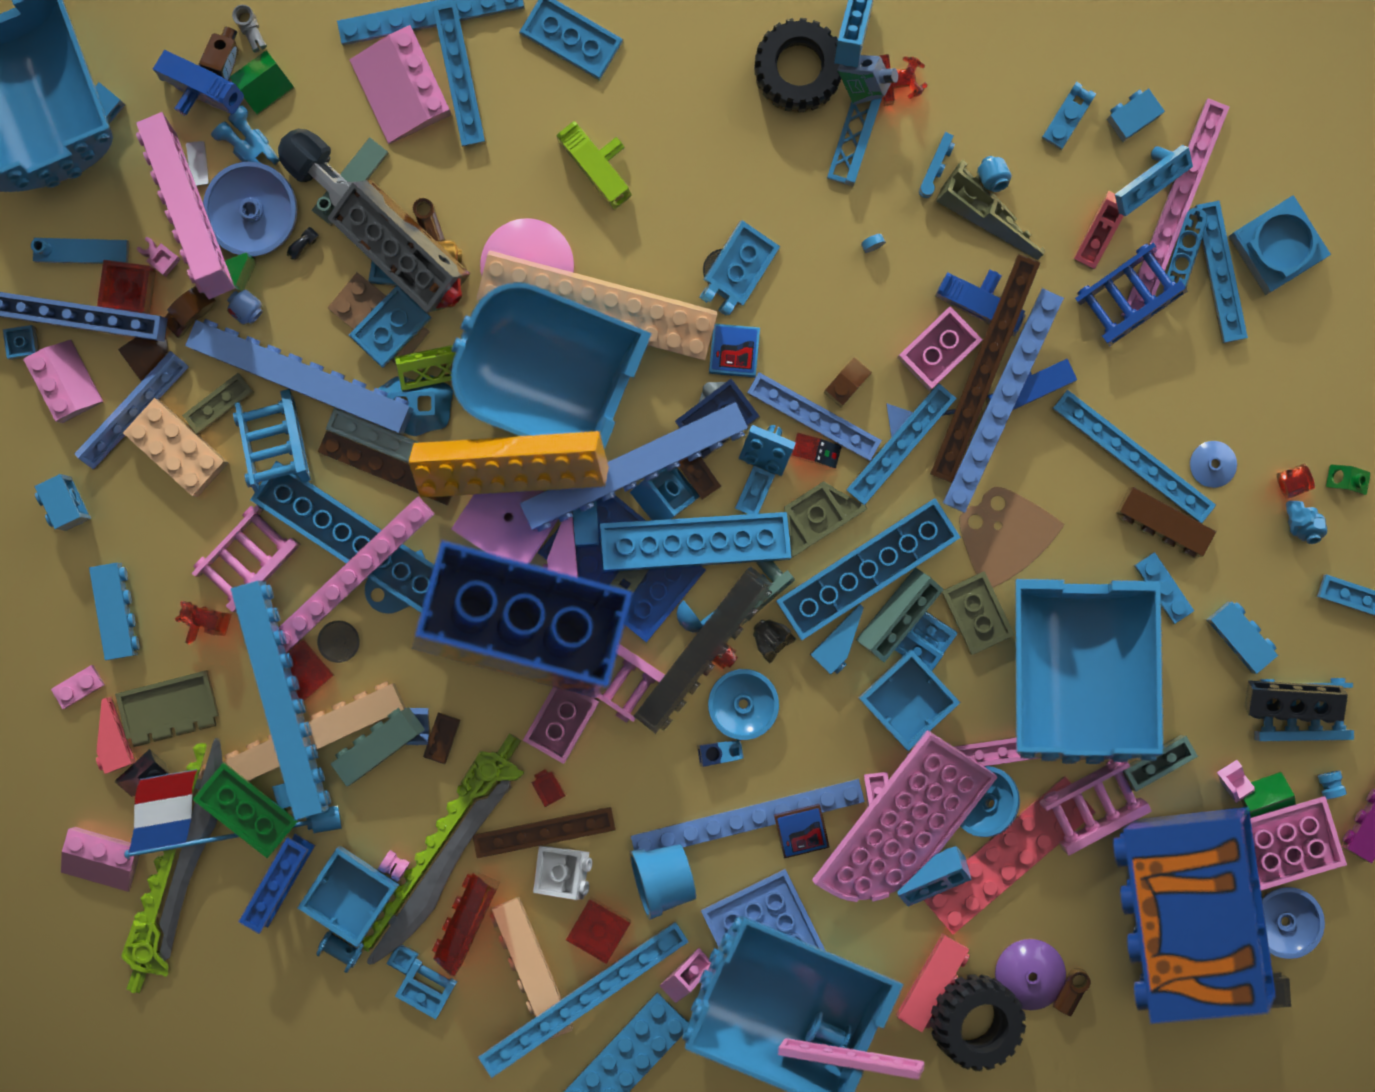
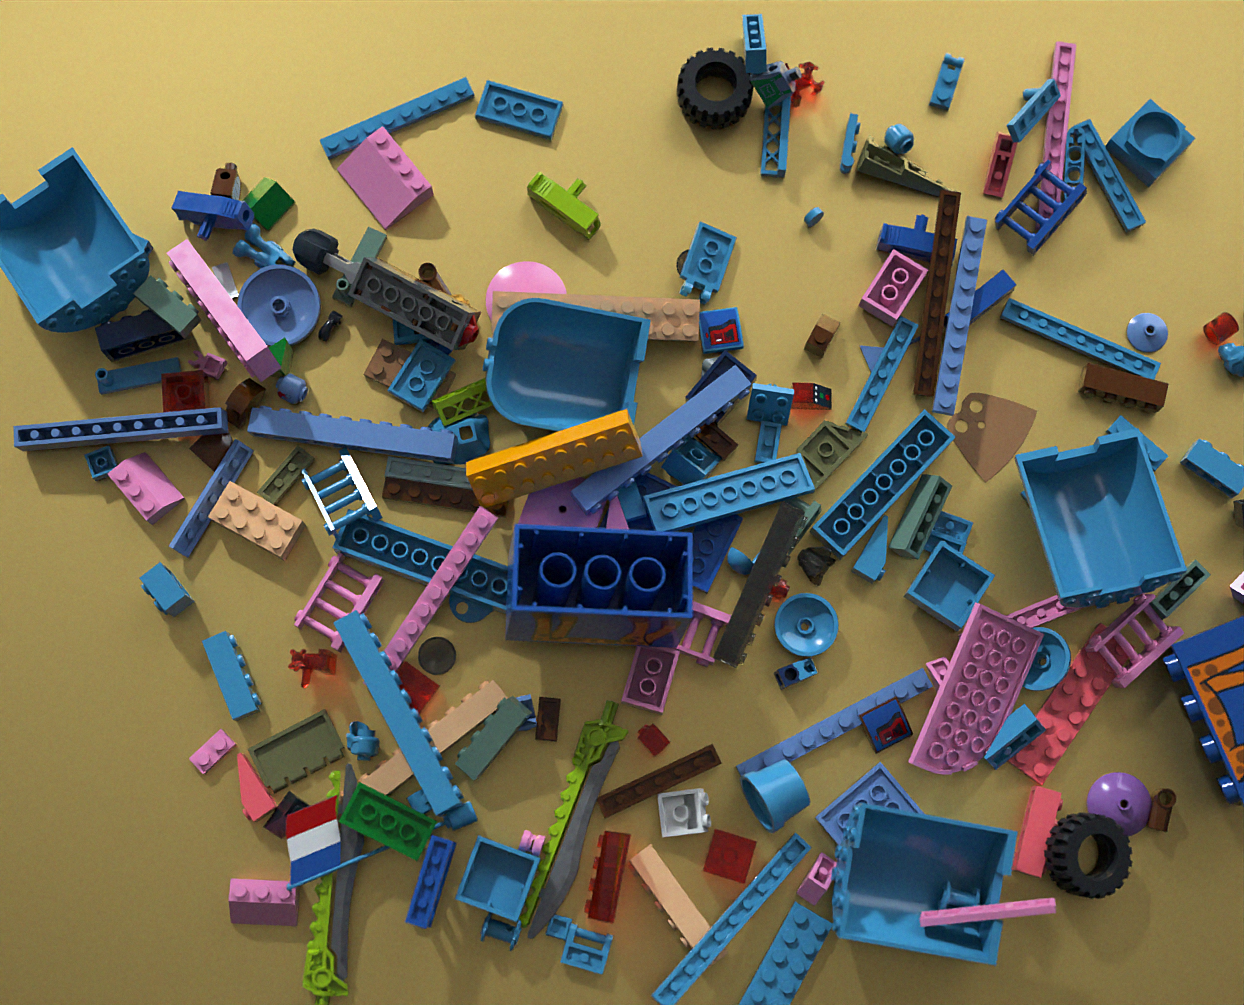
camera: 20 degrees left, 10 degrees down
light grey pin [232,5,267,52] -> none
dark azure plate [433,2,485,146] -> none
medium blue plate [747,372,882,461] -> none
olive plate [942,571,1015,655] -> none
dark azure brick [1107,89,1165,142] -> none
none -> dark blue brick [95,309,191,362]
none -> sand green brick [133,275,201,339]
none -> dark azure head [346,721,380,761]

